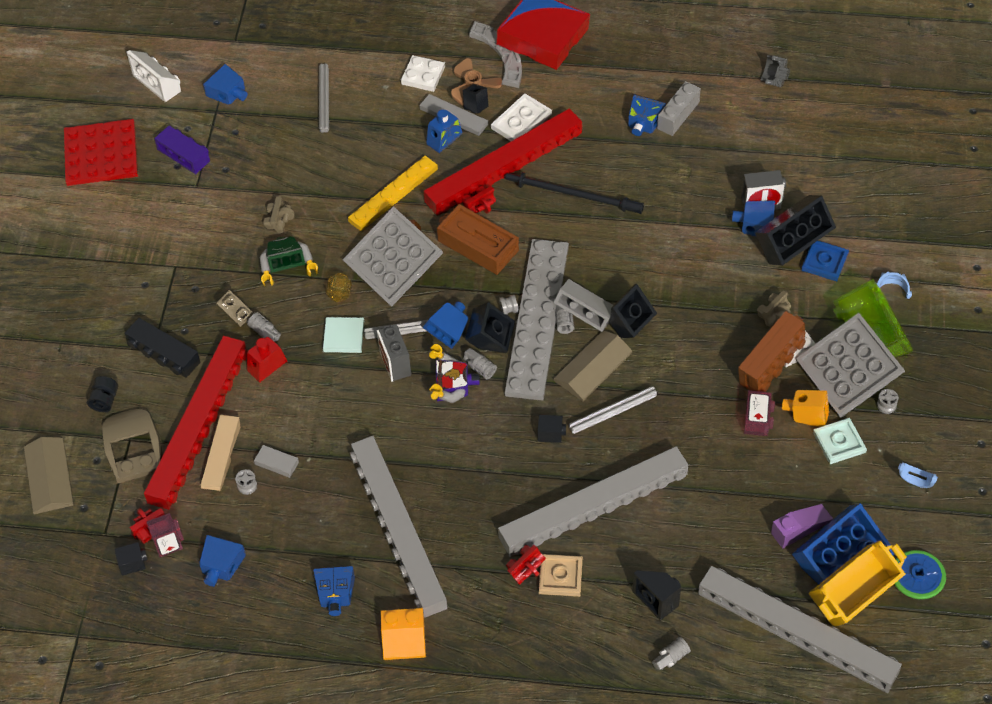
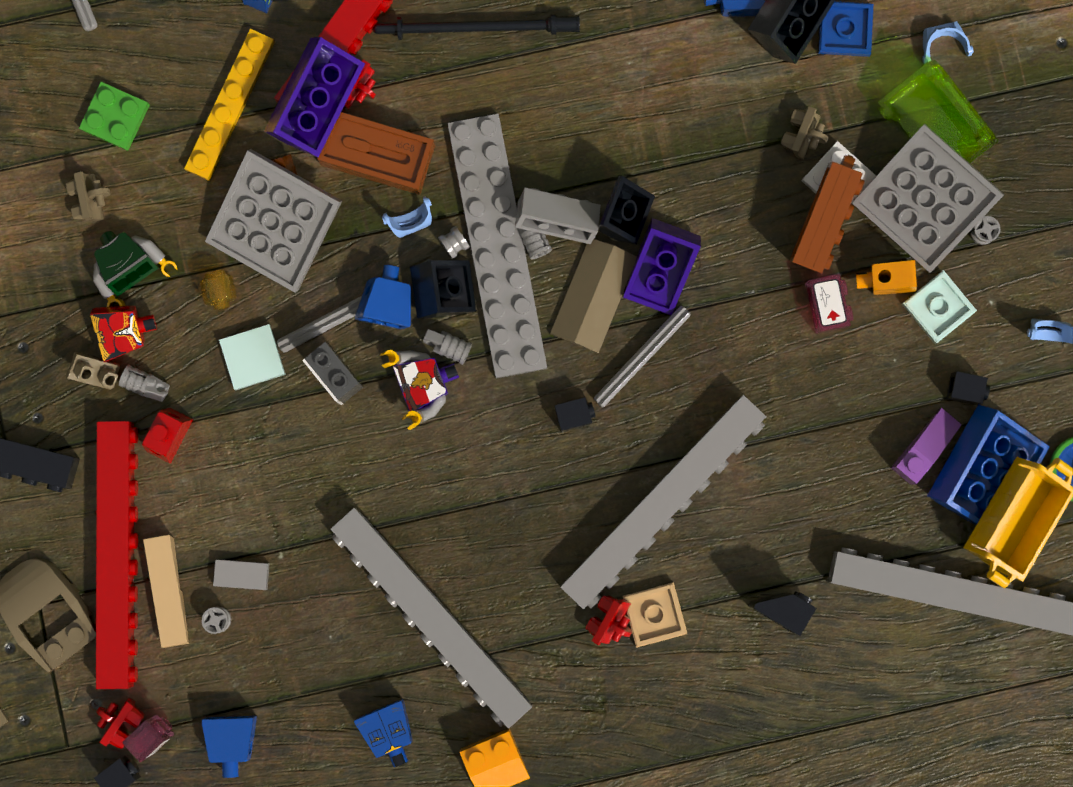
camera: 20 degrees left, 30 degrees up
light grey hinge [652,637,690,670] -> none
none -> bright green plate [79,82,150,151]
none -> torso [90,305,157,362]
none -> dark purple slope [264,37,365,157]
none -> light blue helmet [382,196,432,238]
none -> dark purple slope [623,218,701,315]
none -> black brick [946,371,990,405]

